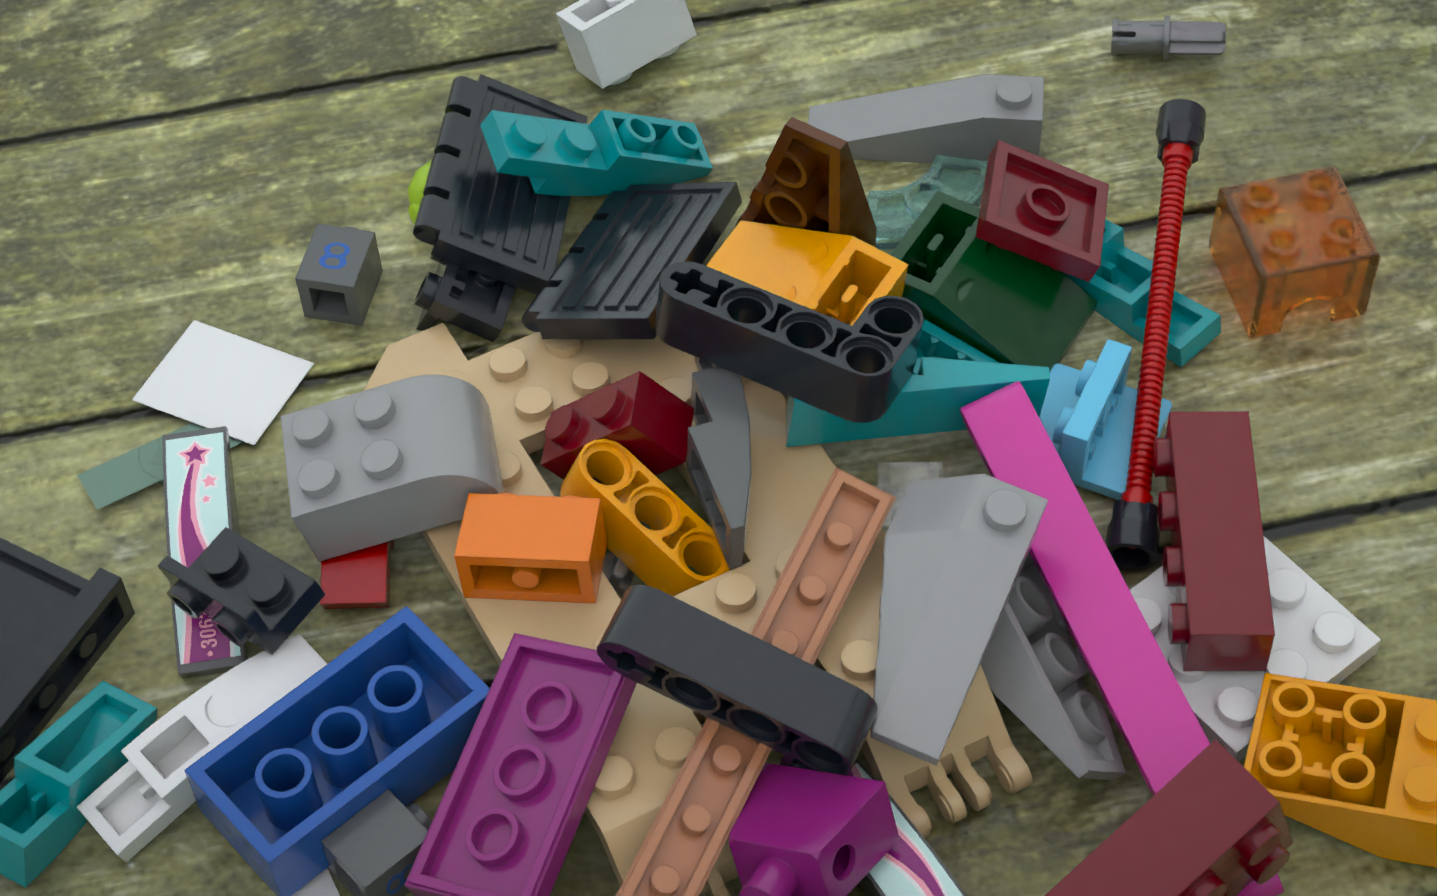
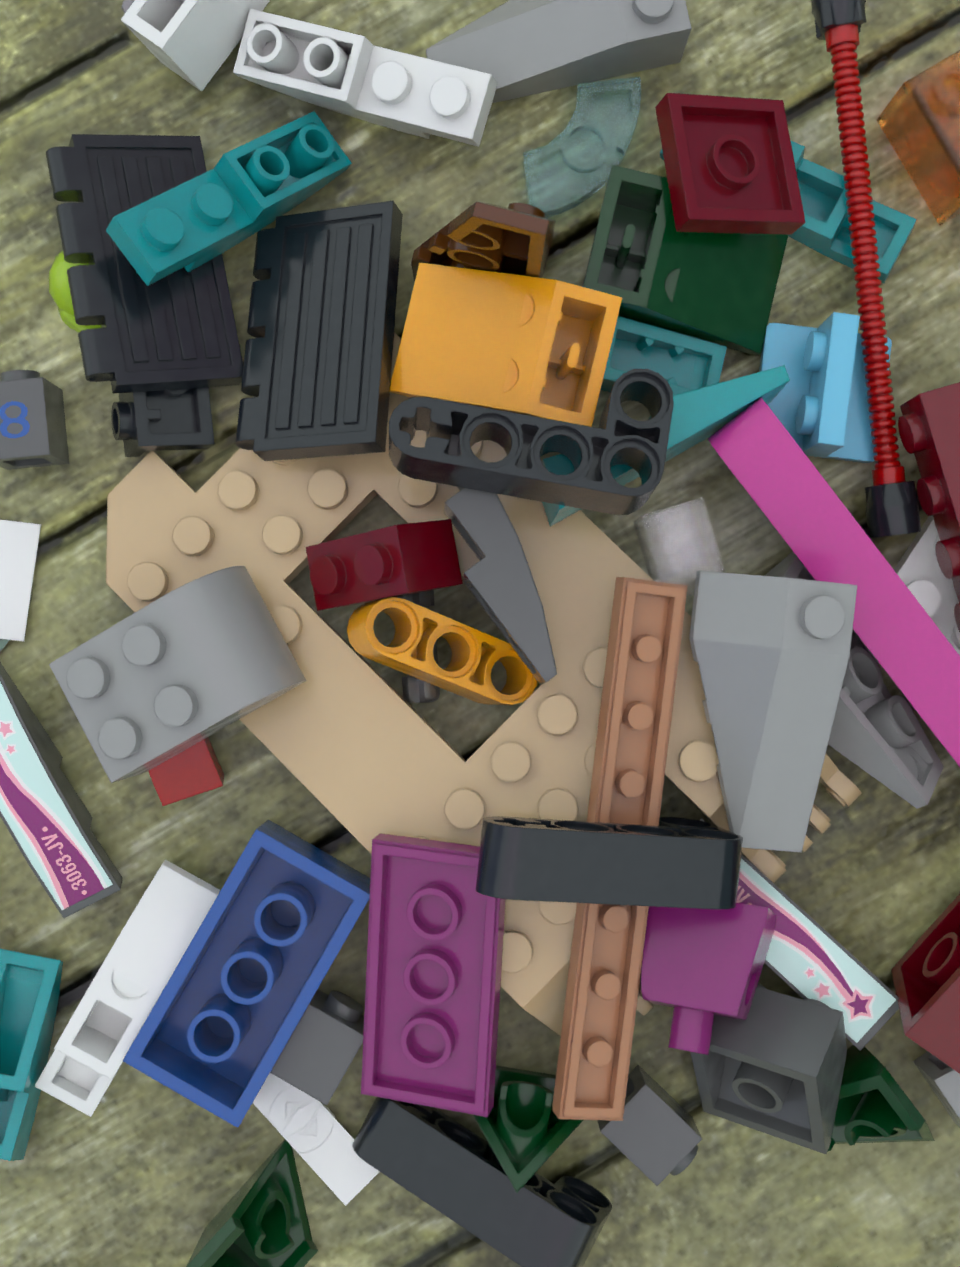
camera: 20 degrees left, 35 degrees up
black bracket [158,527,326,655] -> none
orange brick [454,493,608,604] -> none
none -> white slope [233,9,498,147]

